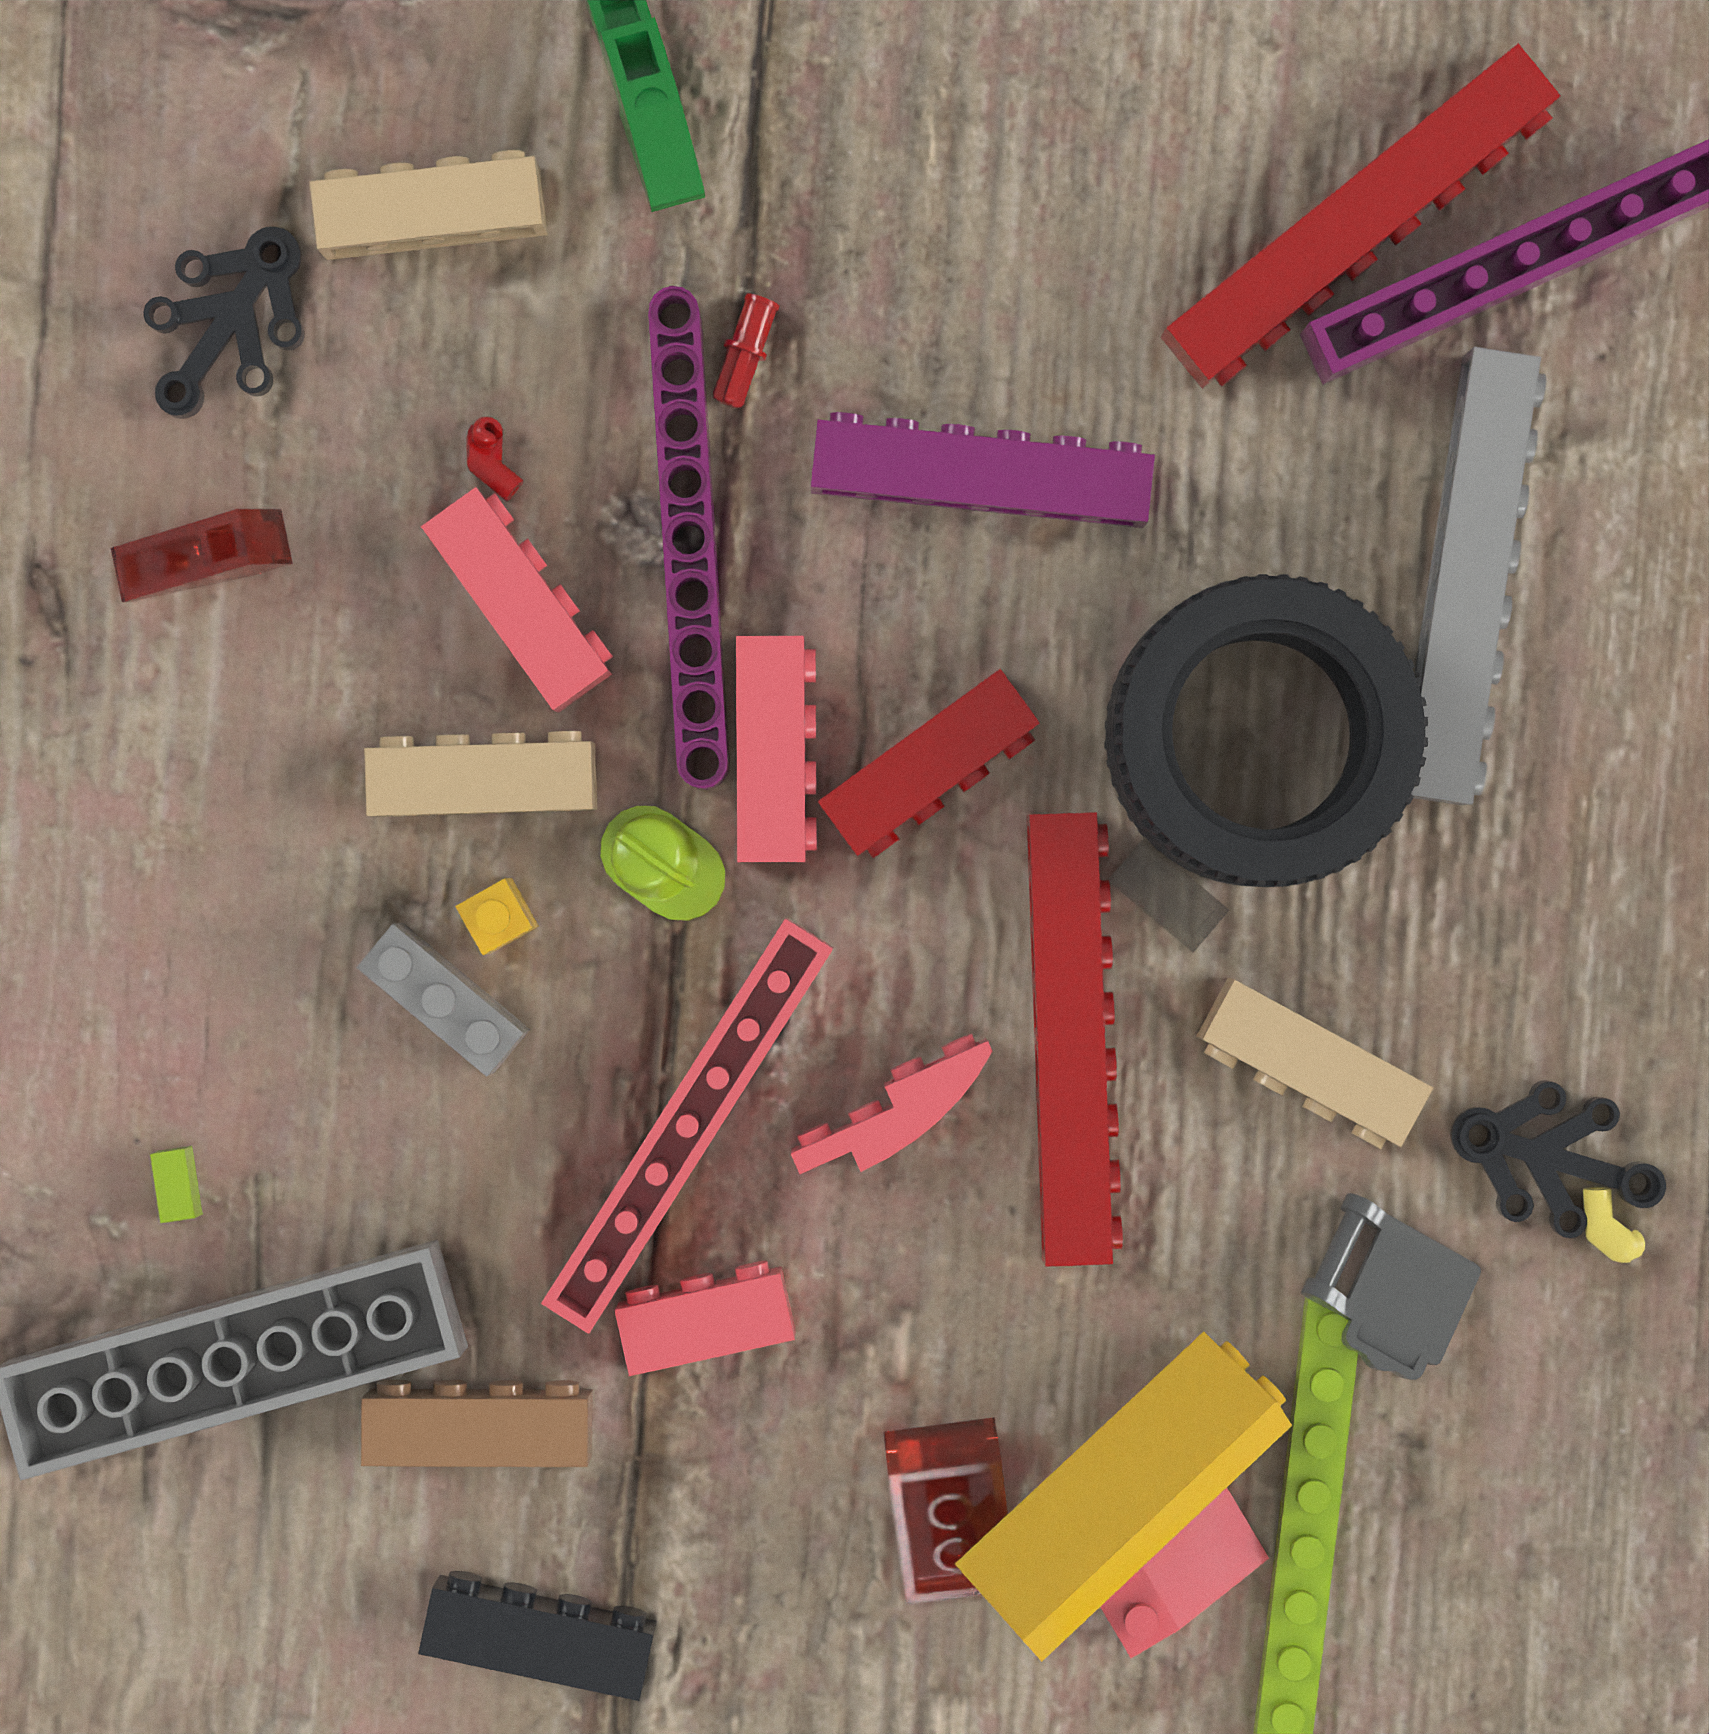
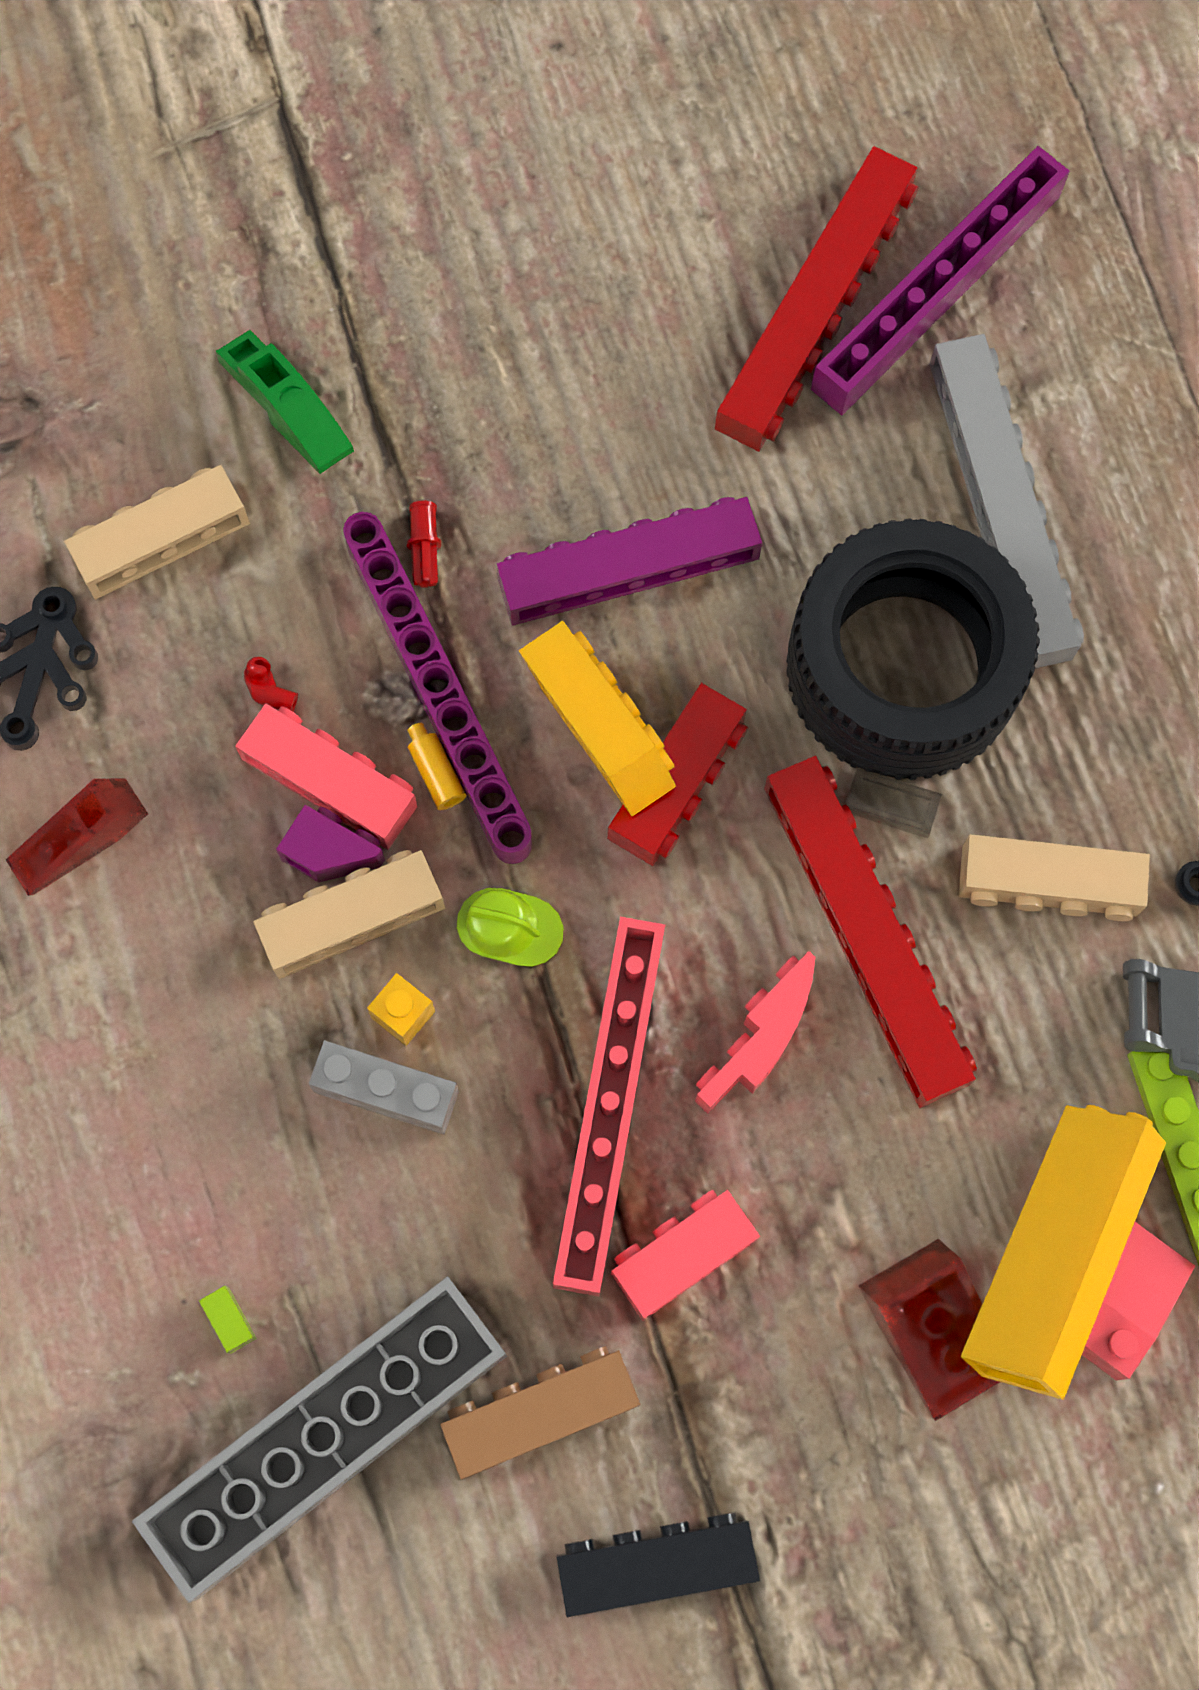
camera: 25 degrees left, 15 degrees down
coral brick [736,636,817,862] -> none
none -> magenta slope [276,805,385,883]
none -> yellow cylinder [407,722,467,810]
none -> yellow brick [518,621,676,816]

